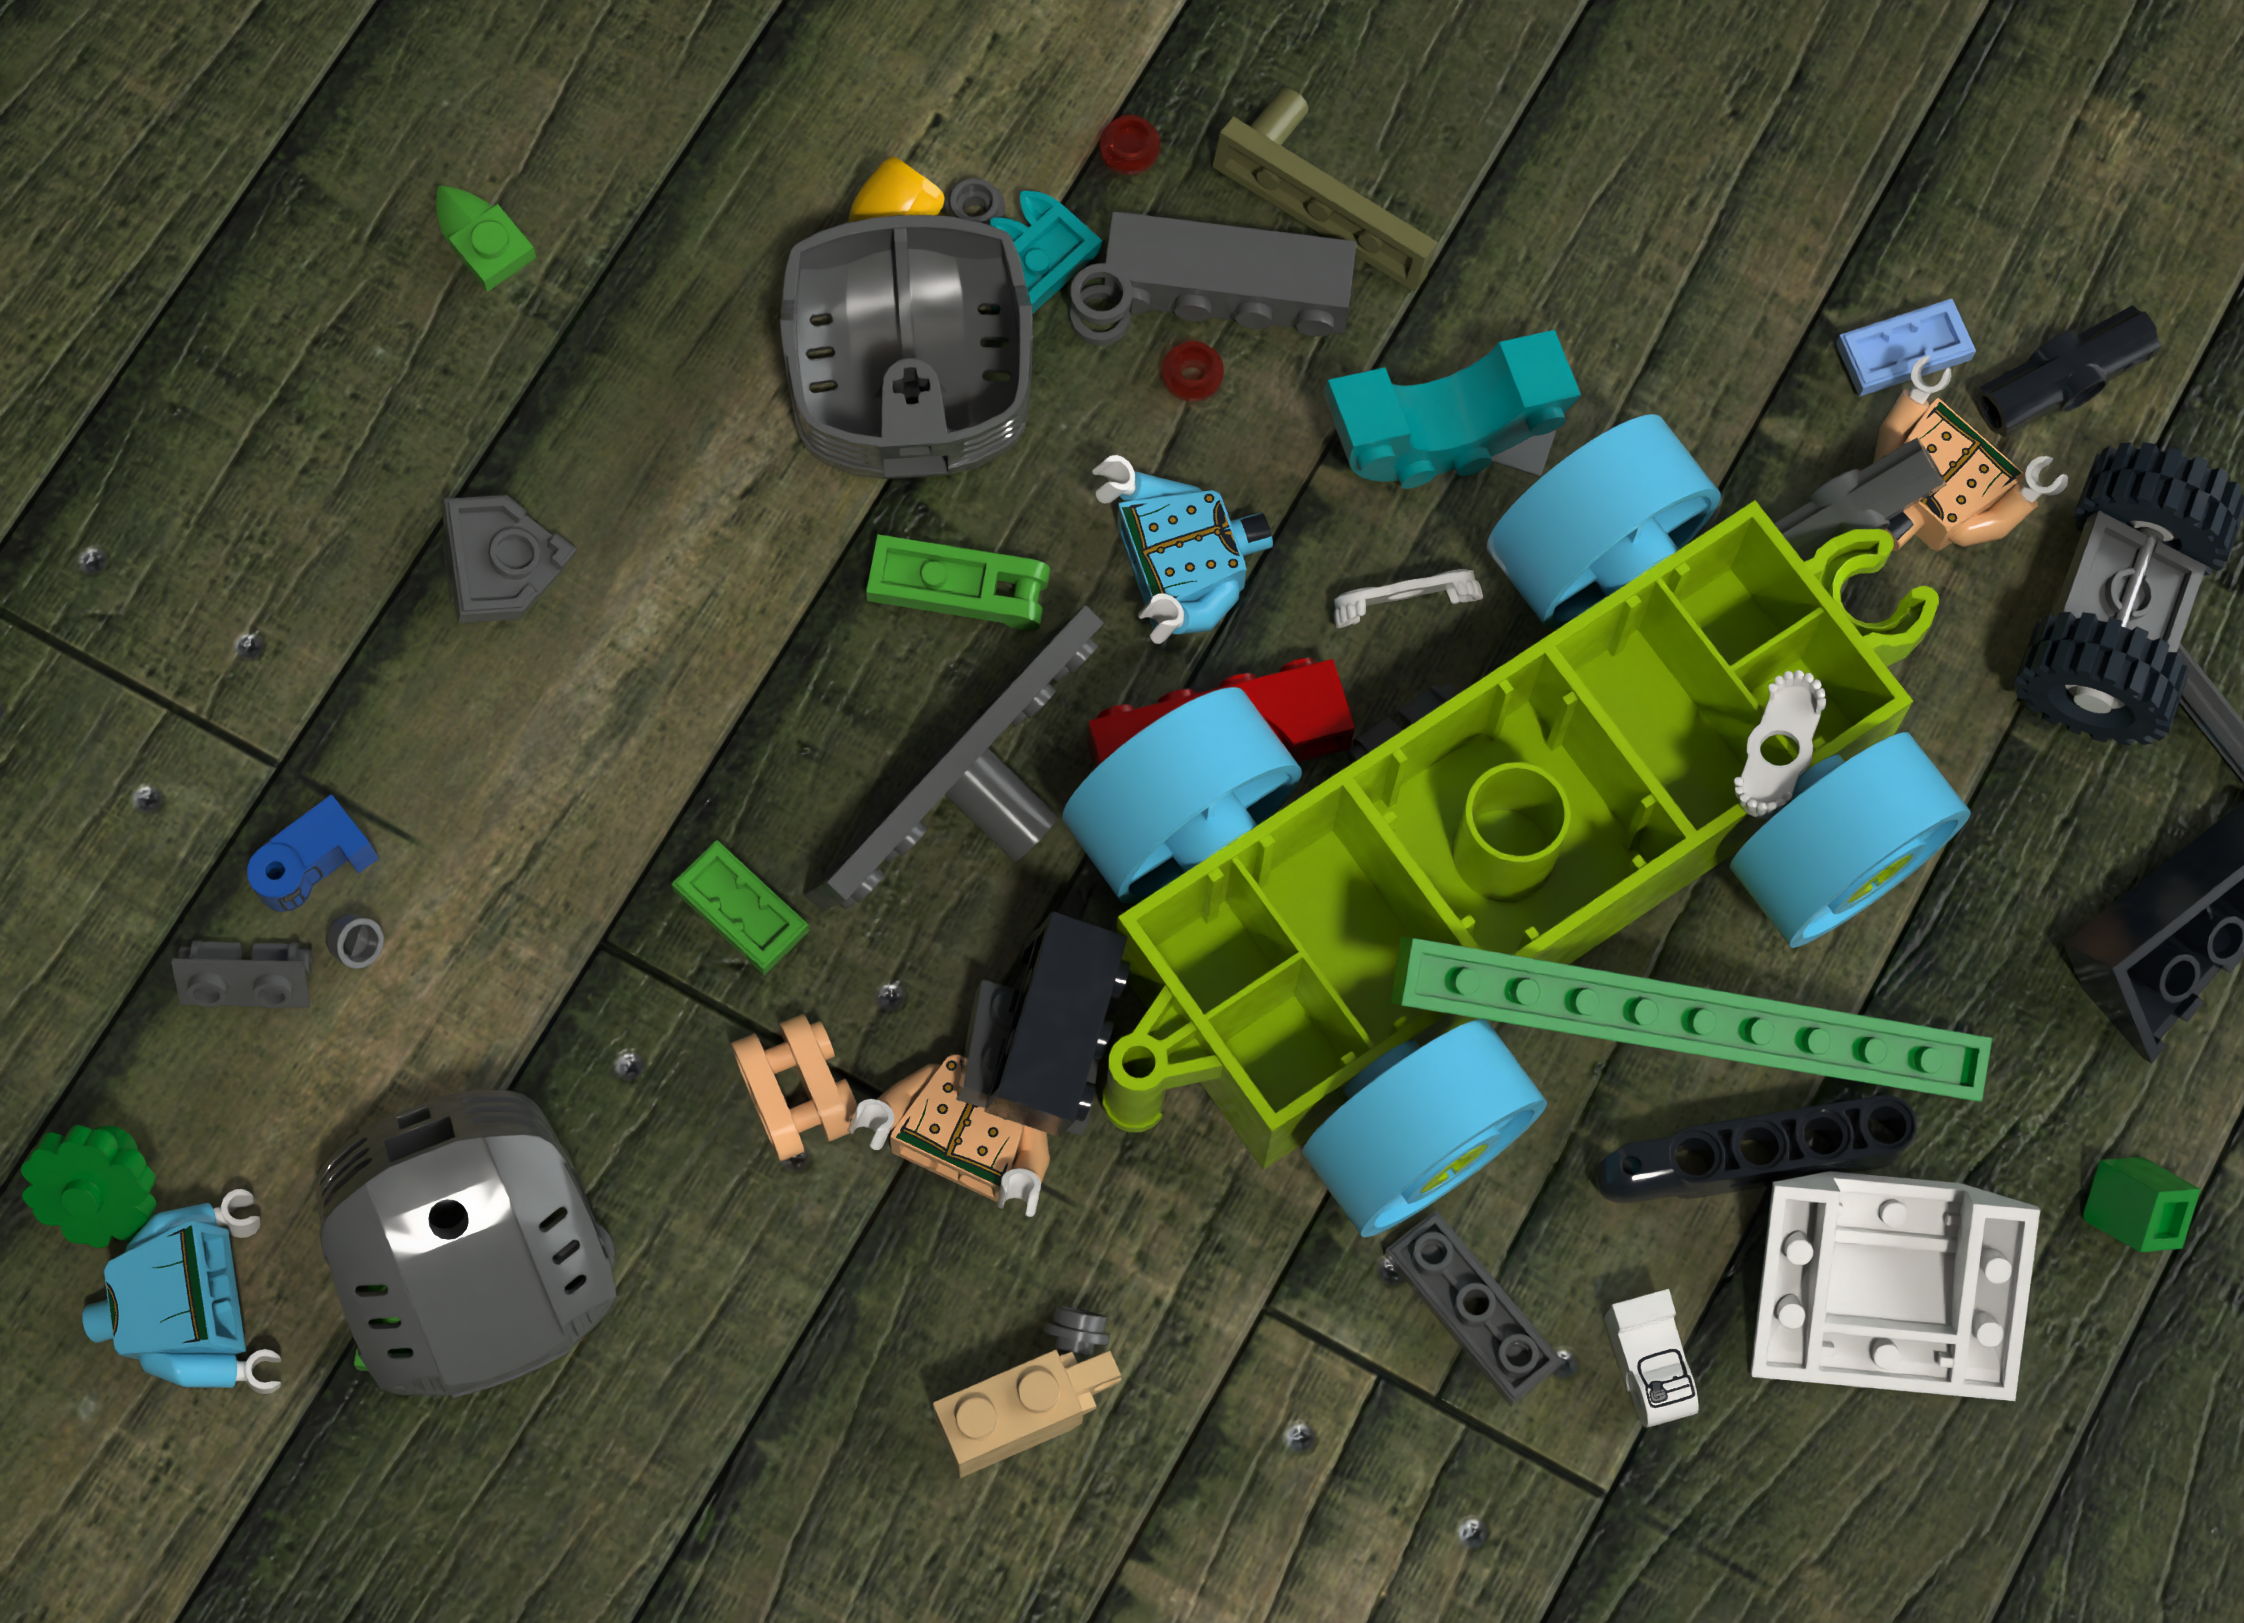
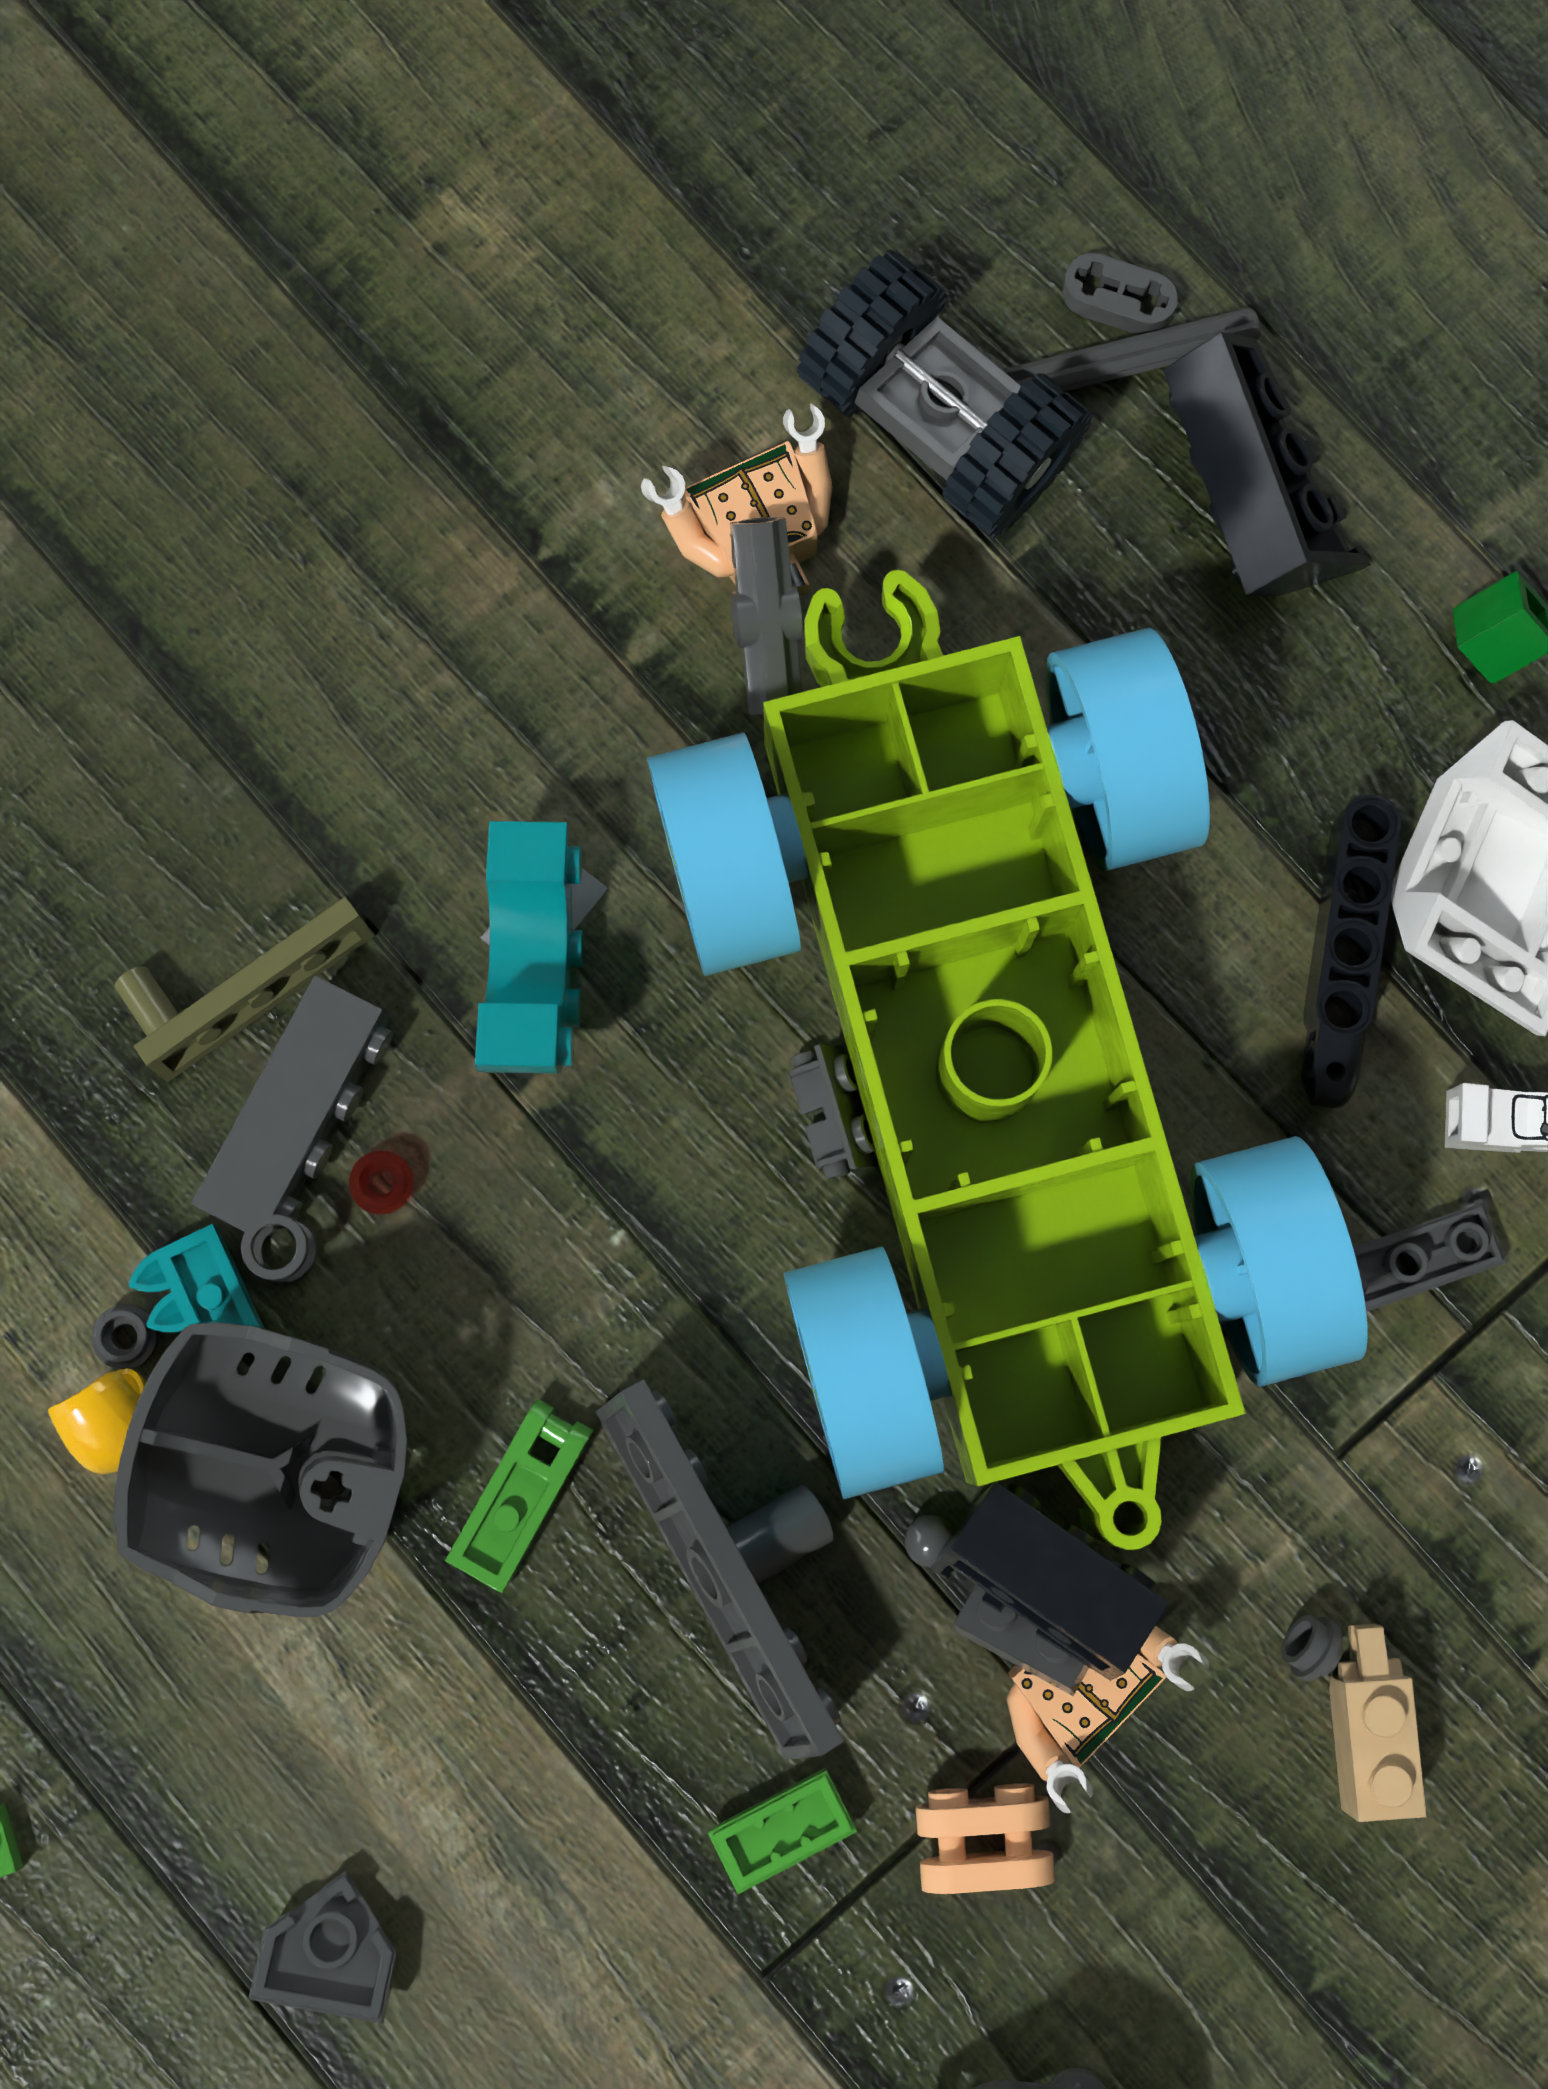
camera: 65 degrees left, 10 degrees up
red arch [1087,658,1355,769] -> none
medium azure torso [1092,455,1273,644] -> none
clear red plate [1100,115,1160,175] -> none
white piece [1334,569,1483,628] -> none
plate [1390,936,1992,1102] -> none
white piece [1734,670,1826,819] -> none
light blue plate [1836,299,1976,397] -> none
black piece [1975,305,2162,438] -> none

